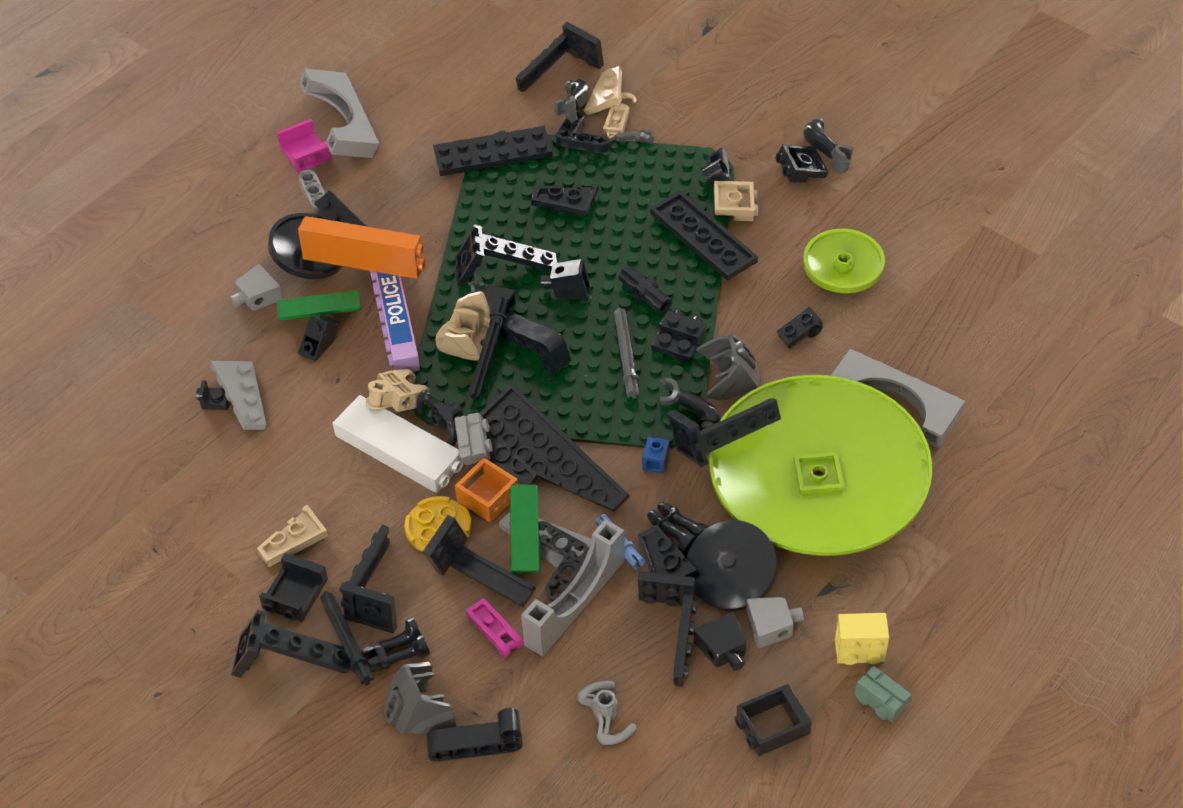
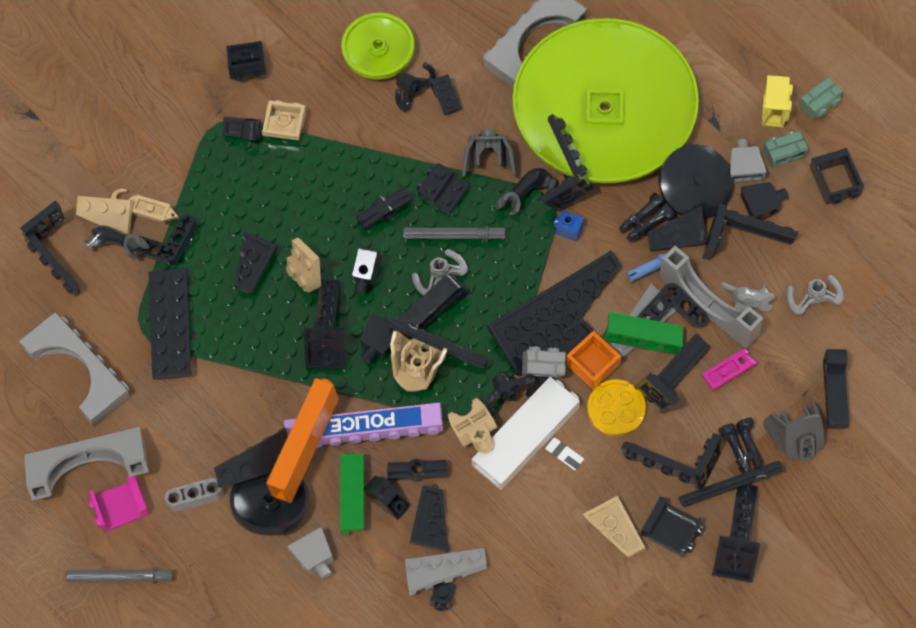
camera: 80 degrees left, 15 degrees up
dark grey hose [615,129,654,144] -> none
black plate [650,190,758,281] -> none
piece [803,118,854,173] -> none
none -> light grey arch [19,313,130,427]
none -> dark grey axle [65,567,173,584]
none -> tan plate [286,238,321,293]
none -> black piece [387,458,447,482]
none -> black piece [395,62,437,112]
none -> black wing [409,485,449,553]
none -> light grey piece [412,249,468,295]
none -> white sticker [545,438,584,470]
none -> light grey animal [721,282,775,311]
none -> sand green brick [763,131,808,168]

